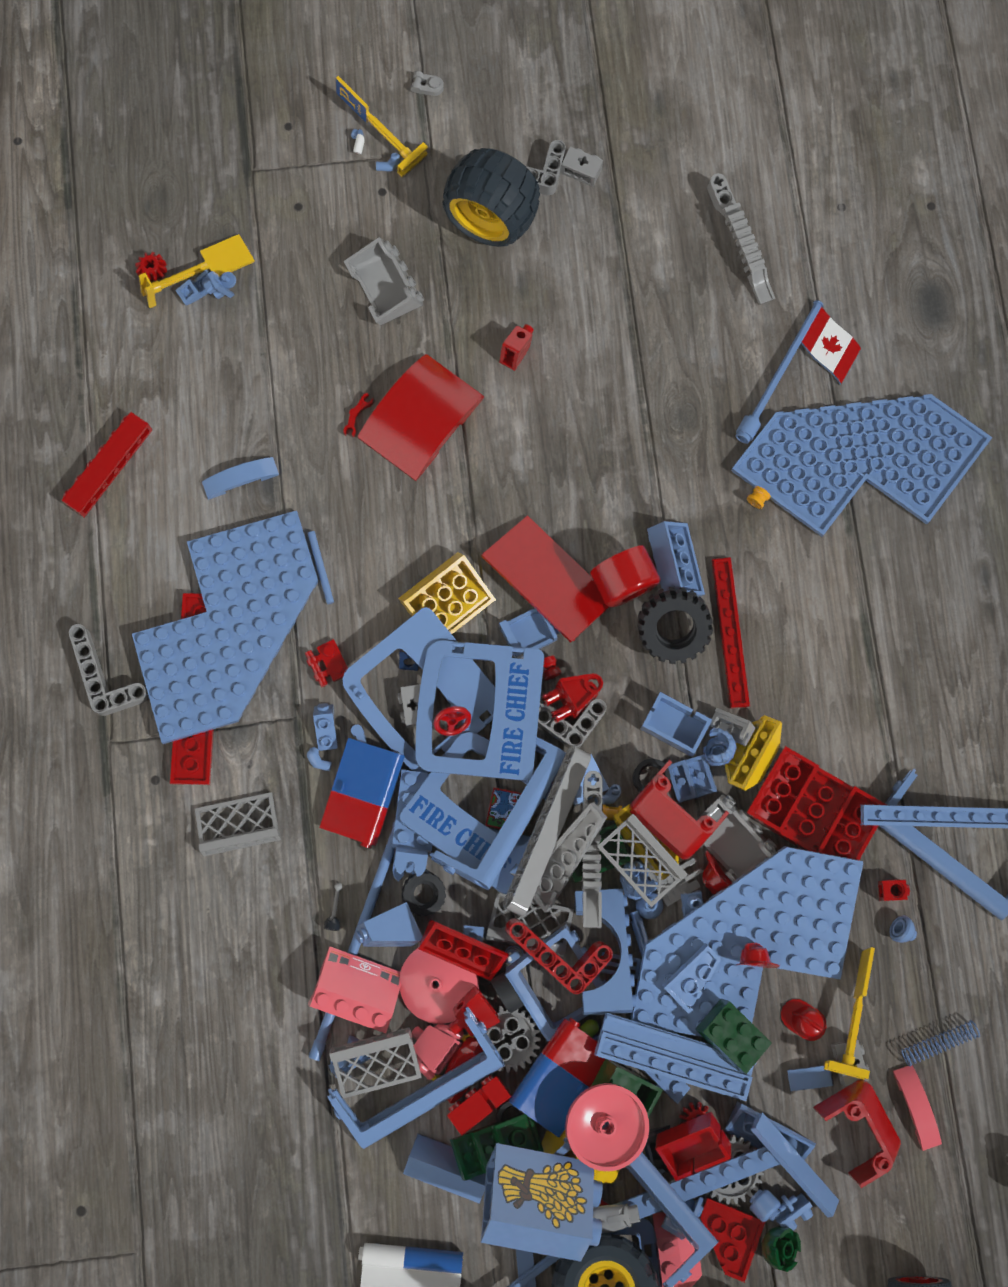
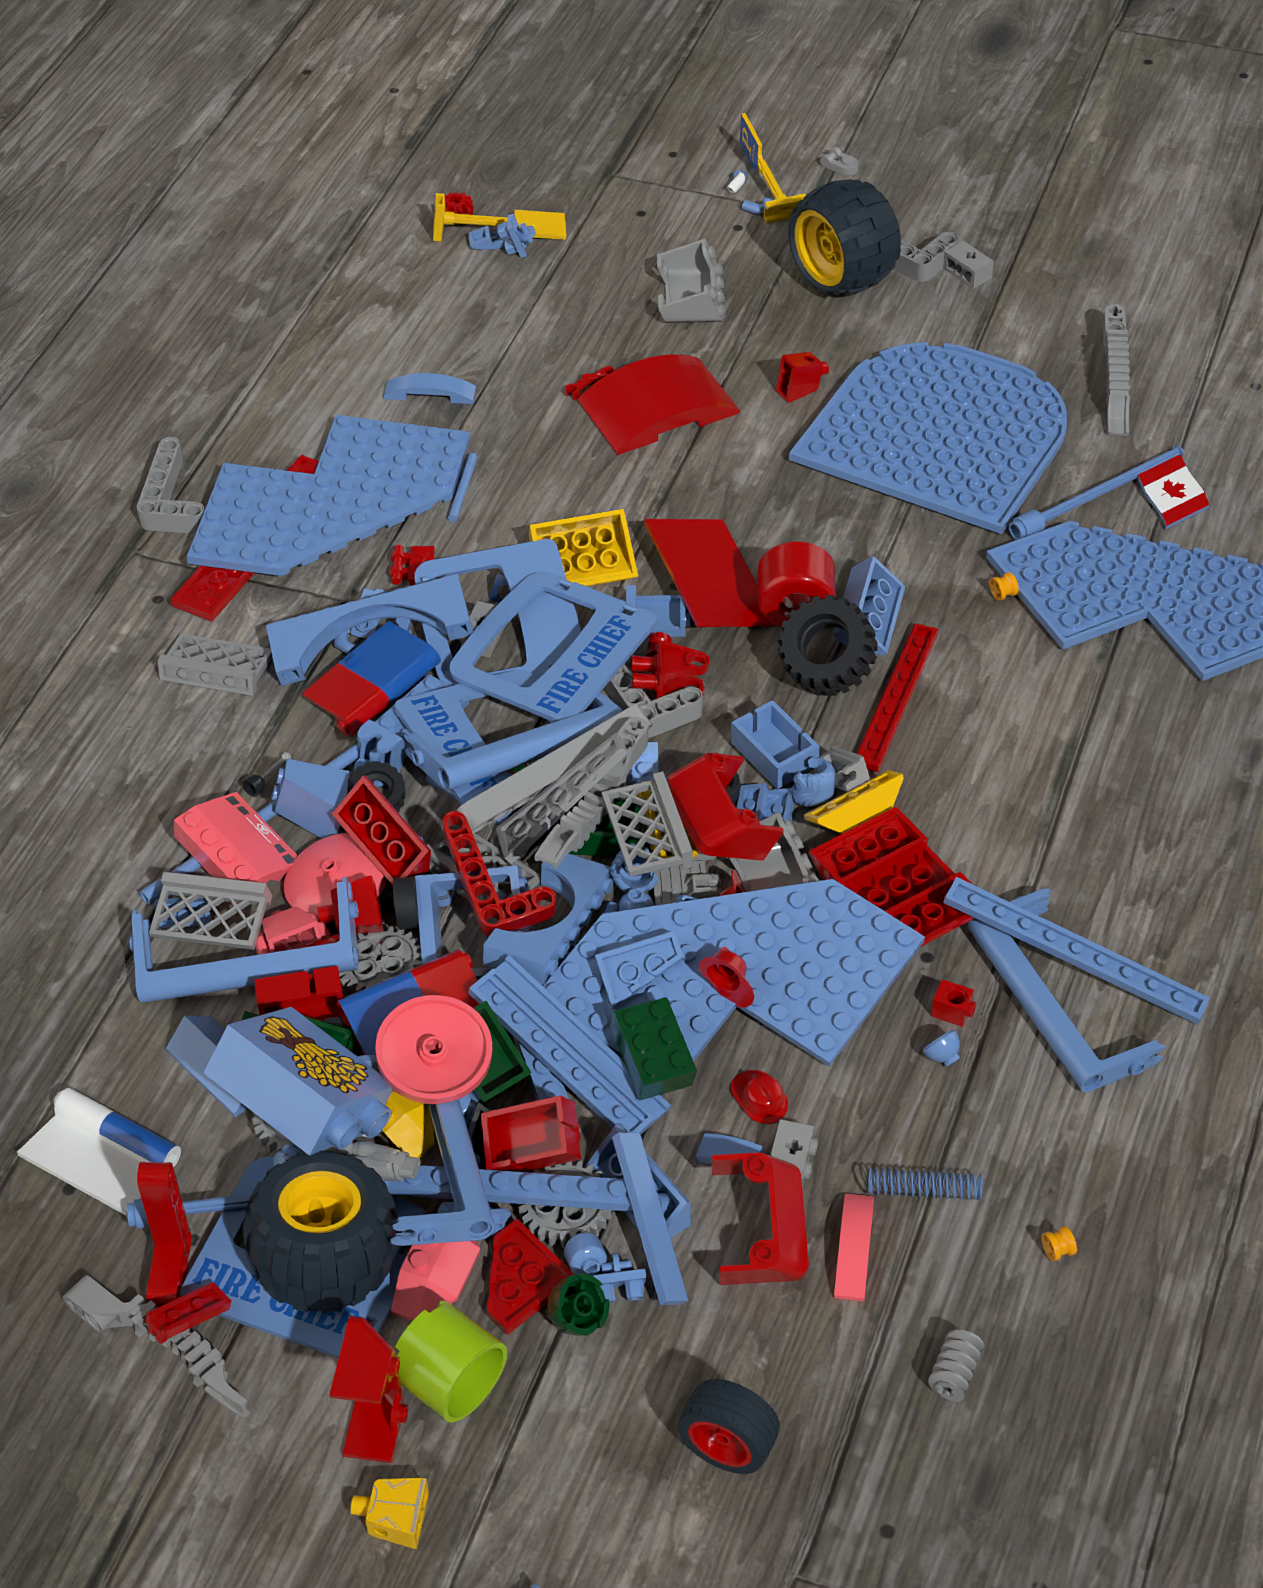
camera: 30 degrees right, 30 degrees down
red brick [62,412,152,518] -> none
red piece [433,706,471,736] -> none
yellow piece [824,947,875,1080] -> none
none -> medium blue arch [266,574,473,686]
none -> medium blue plate [789,342,1067,534]

